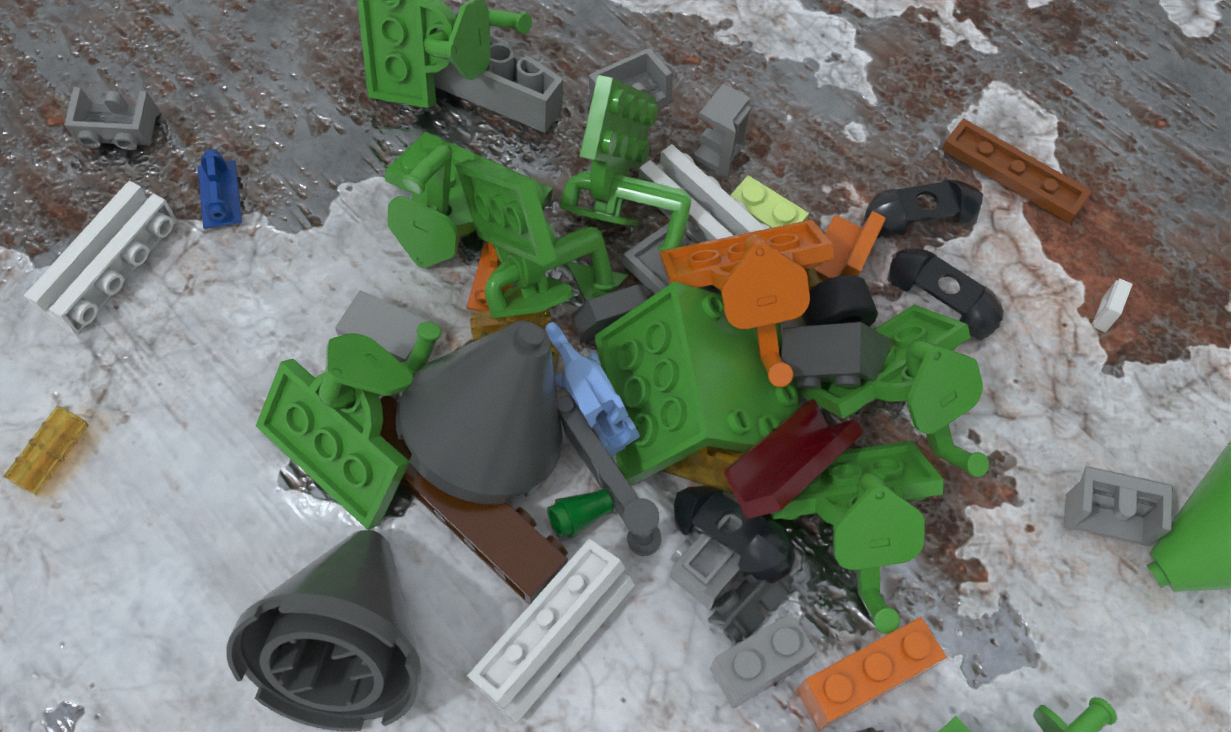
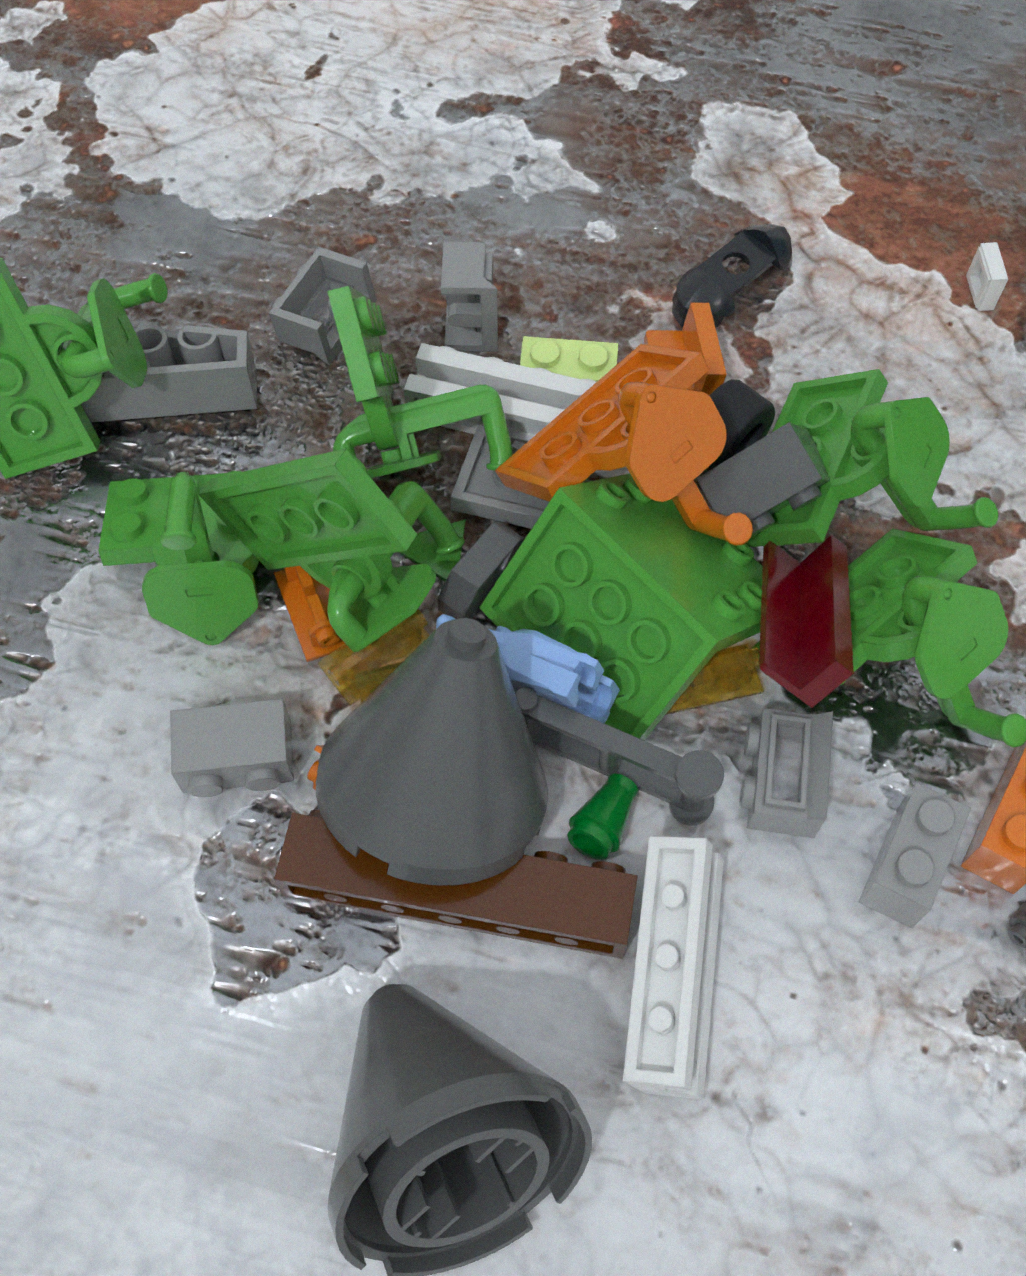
camera: 30 degrees left, 0 degrees up
bright green plate [256,322,442,530] -> none
black piece [674,485,795,583] -> none
dark grey hinge [707,572,794,644] -> none
black piece [887,248,1004,340] -> none
dark orange plate [941,118,1092,224] -> none

